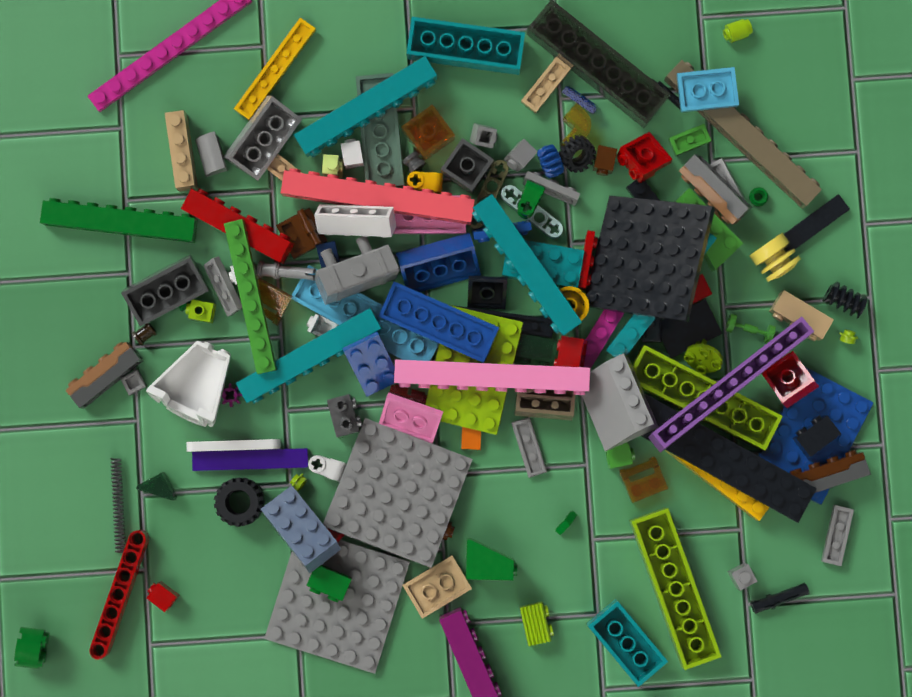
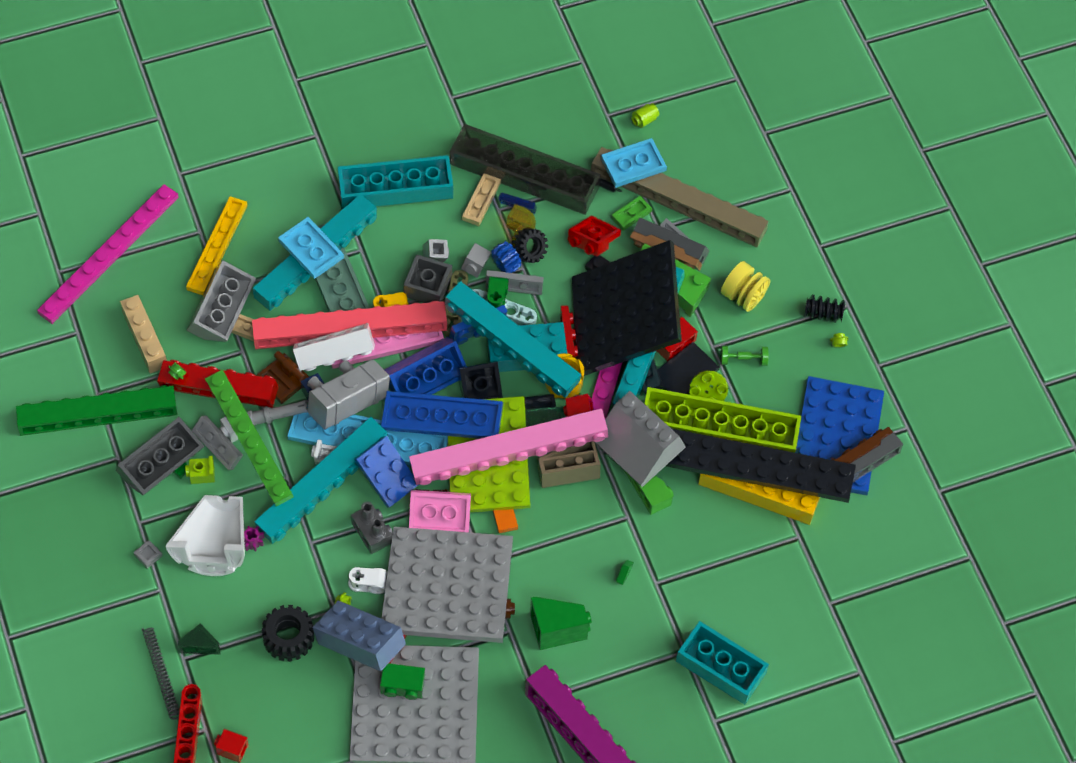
camera: 20 degrees left, 25 degrees down
piece [65,342,144,409] -> none
dark brown bush [131,322,157,346] -> none
white beam [186,439,281,452] -> none
dark purple tile [192,448,308,471] -> none
light grey brick [195,131,228,177] -> none
clear orange plate [257,278,293,326] -> none
yellowish green brick [322,154,344,179] -> none
white brick [341,139,364,169] -> none
clear orange brick [401,104,455,161] -> none
dark grey wheel [402,151,426,173] -> none
tan plate [402,555,472,619] -> none
light grey tile [511,417,547,478] -> none
lime brick [519,601,554,646] -> none
reddish brown brick [593,145,617,176] -> none
clear orange plate [619,456,668,503] -> none
lime brick [629,508,722,670] -> none
medium lavender brick [648,317,814,453] -> none
light grey brick [727,563,758,591] -> none
green plate [749,187,768,207] -> none
black pin [750,582,809,614] -> none
red brick [762,351,819,408] -> none
tan brick [769,290,834,341] -> none
black tile [784,194,850,252] -> none
black brick [792,415,841,457] -> none
light grey plate [821,505,854,566] -> none
none -> bright green plate [169,362,187,380]
none -> medium azure plate [278,217,344,279]

